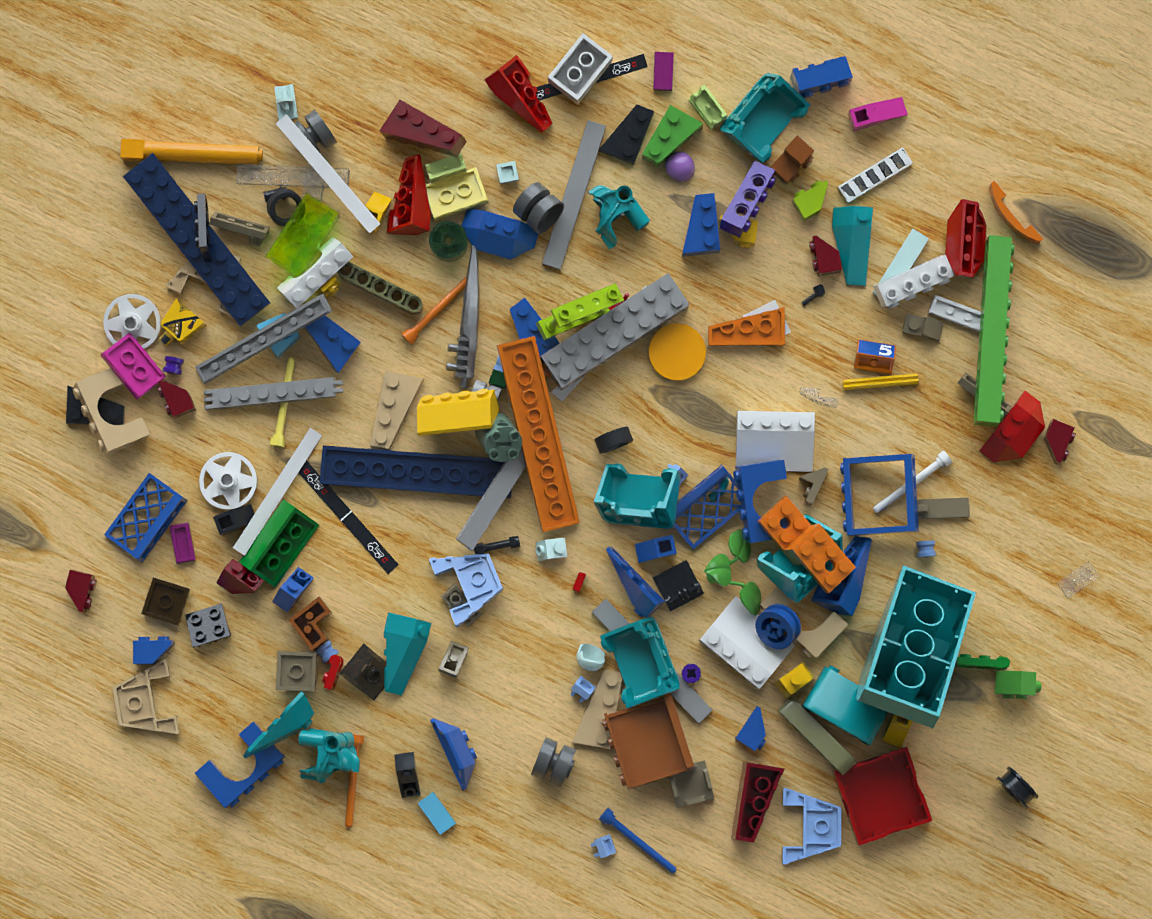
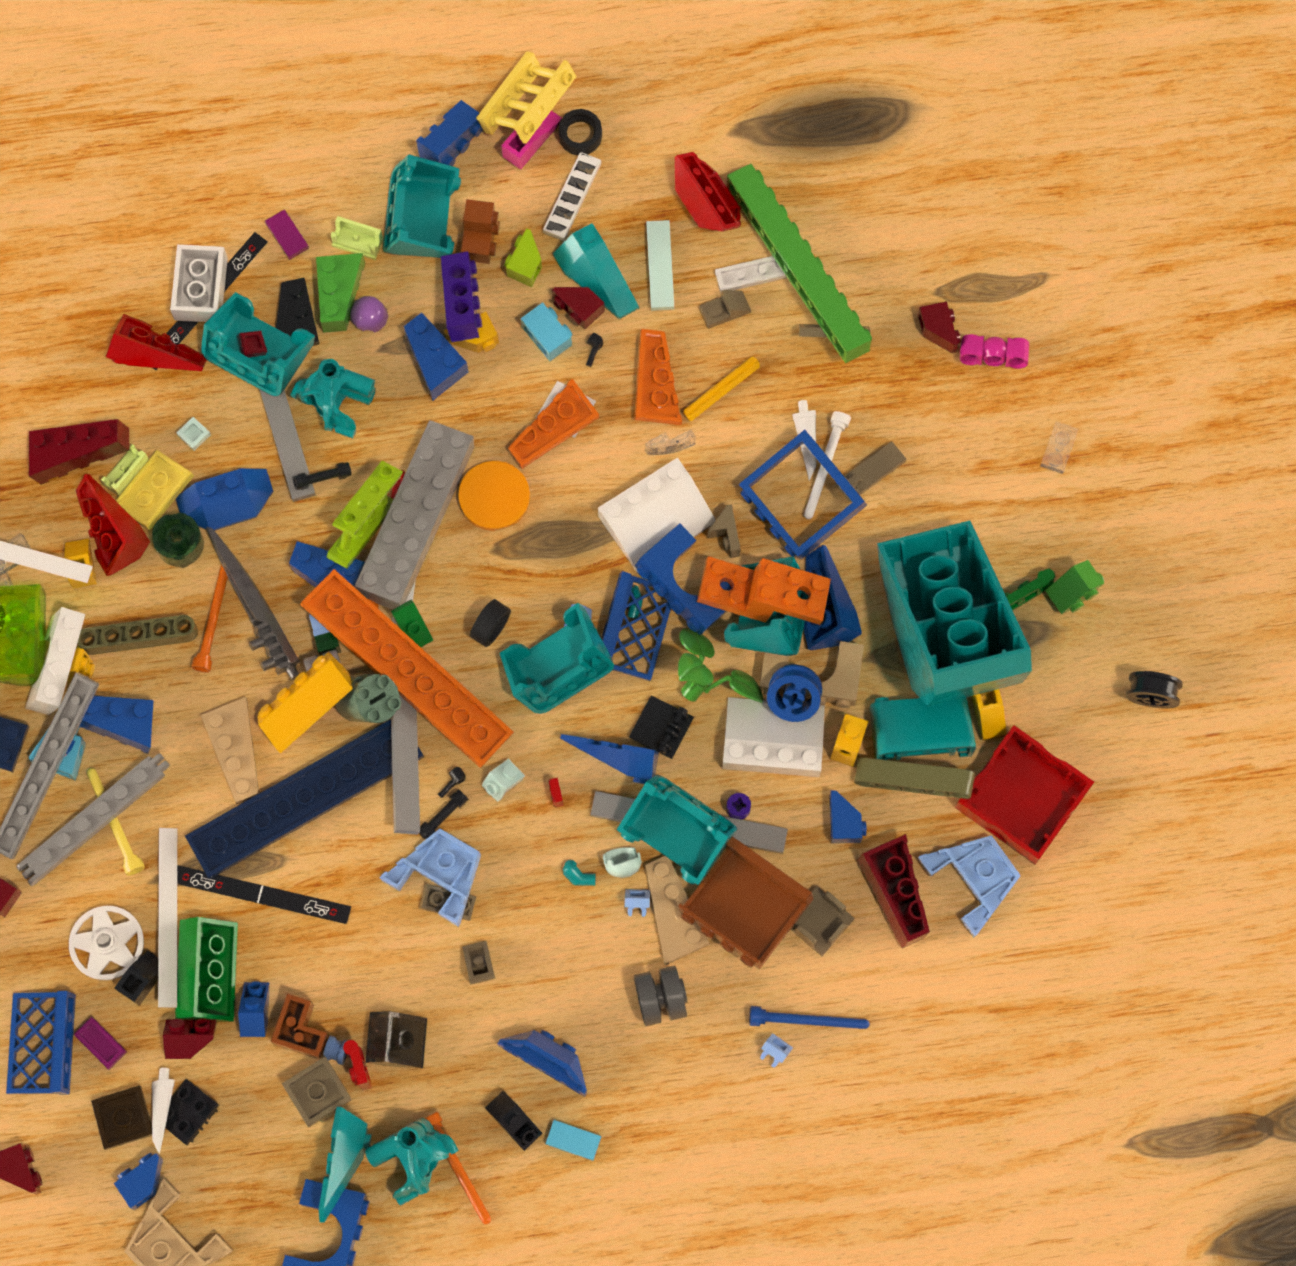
camera: 40 degrees left, 10 degrees down
teal wedge [384,612,432,696] -> none
dark grey wheel [513,182,564,234] -> none
blue slope [635,535,677,563] -> none
panel [854,339,896,374] -> none
white brick [873,255,955,309] -> none
medium blue wheel [916,540,936,558] -> none
red wedge [979,391,1045,463] -> none
orange slope [989,181,1043,245] -> none
none -> white bar [152,1068,175,1154]
none -> teal windscreen [201,292,315,396]
none -> dark red tile [237,331,267,357]
none -> black bar [293,462,352,490]
none -> green plate [391,599,433,647]
none -> black hand [438,767,466,798]
none -> light yellow fence [476,52,576,144]
none -> medium azure brick [520,303,572,361]
none -> black tyre [558,109,602,156]
none -> teal arm [562,860,596,886]
none -> orange wing [634,329,682,425]
none -> white bar [792,400,816,481]
none -> dark pink piece [960,334,1030,369]

